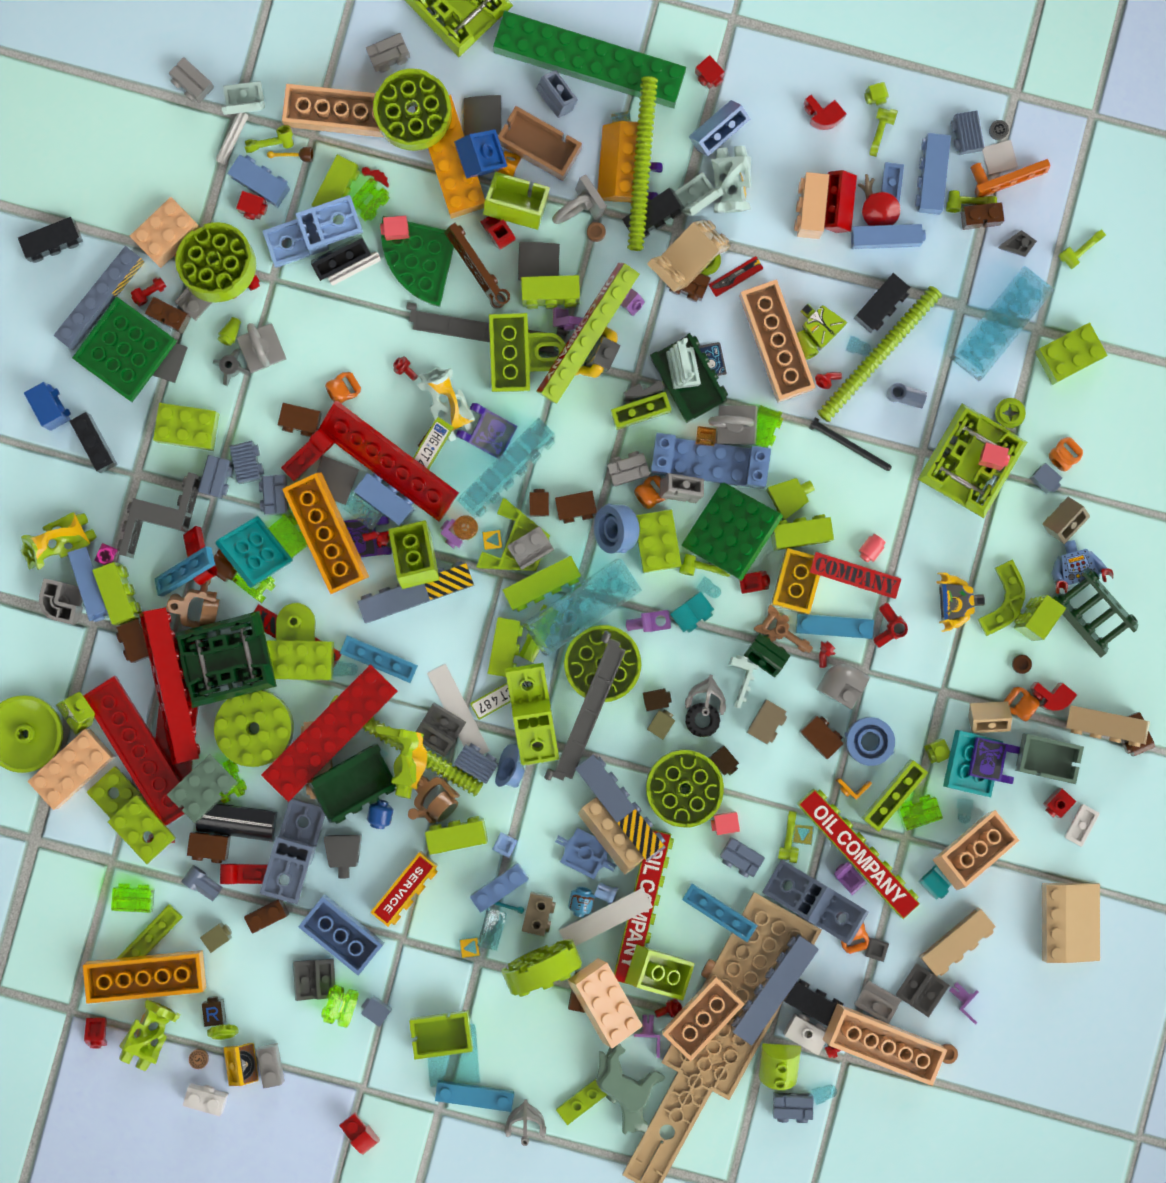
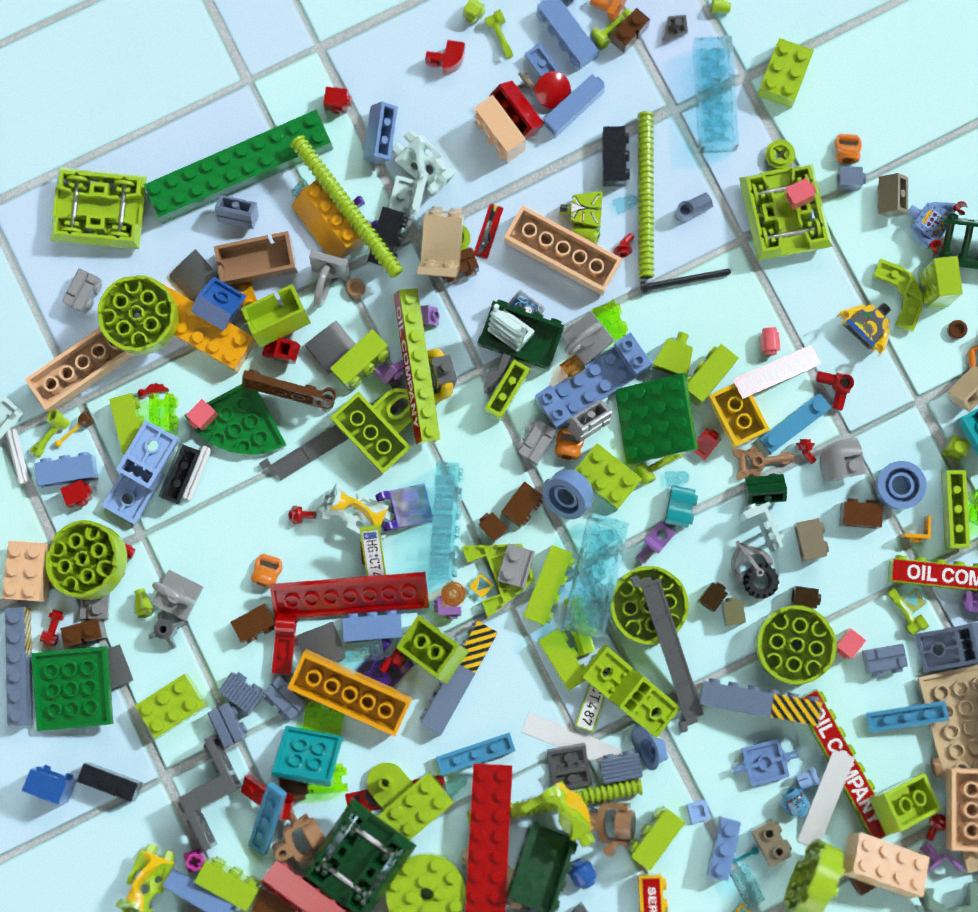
camera: 30 degrees left, 5 degrees down
tan brick [578,797,644,875] -> none

